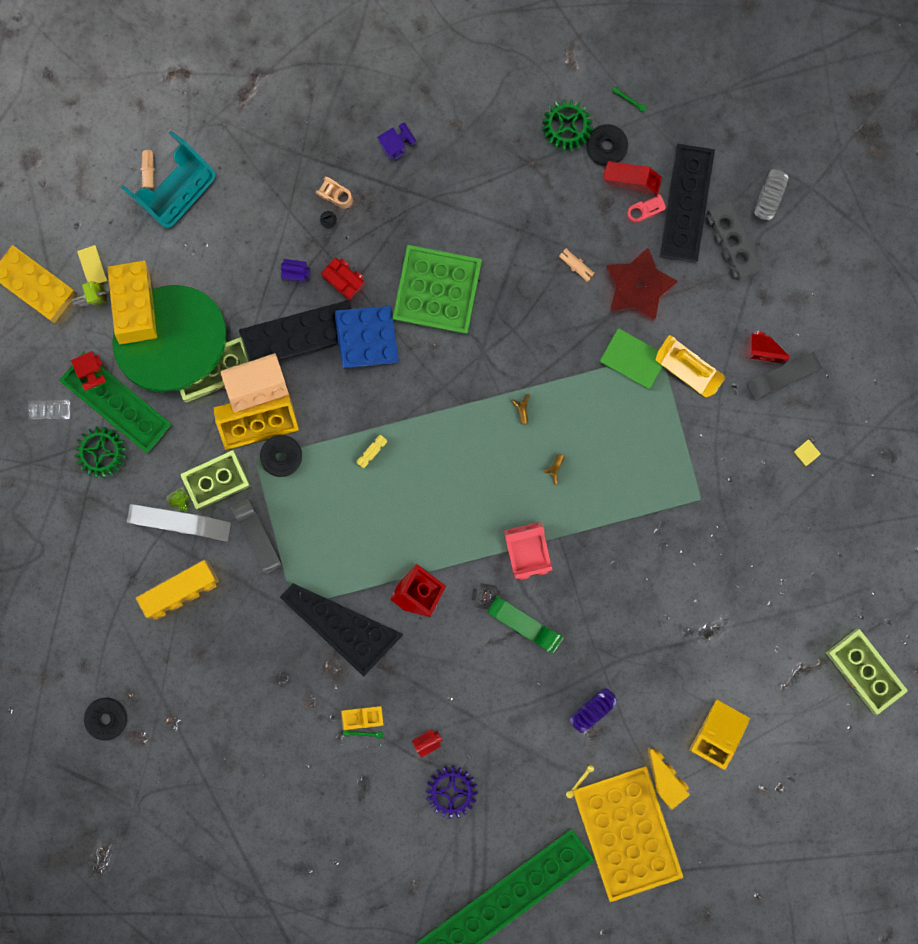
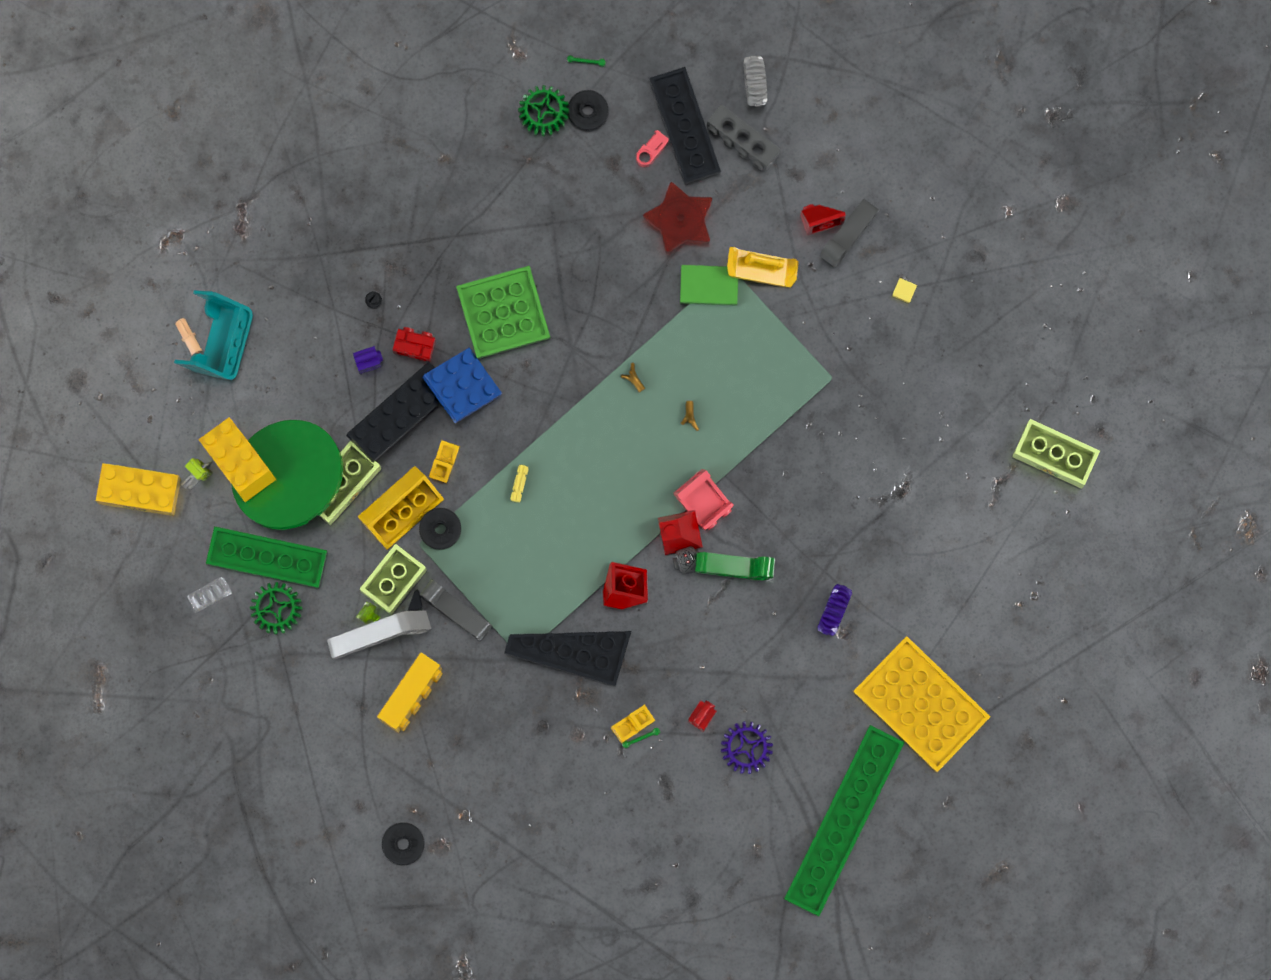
camera: 30 degrees left, 5 degrees down
red brick [71,351,106,391] -> none
light yellow tile [77,245,108,284] -> none
light nougat slope [220,353,289,413] -> none
light nougat piece [315,176,353,209] -> none
dark purple brick [377,122,417,160] -> none
light nougat pin [559,248,595,282] -> none
light yellow hinge [566,765,594,799] -> none
red slope [603,162,662,196] -> none
yellow slope [647,747,690,810] -> none
yellow slope [689,699,750,770] -> none
none -> black slope [408,589,423,611]
none -> yellow slope [429,440,460,483]
none -> red slope [658,510,703,555]

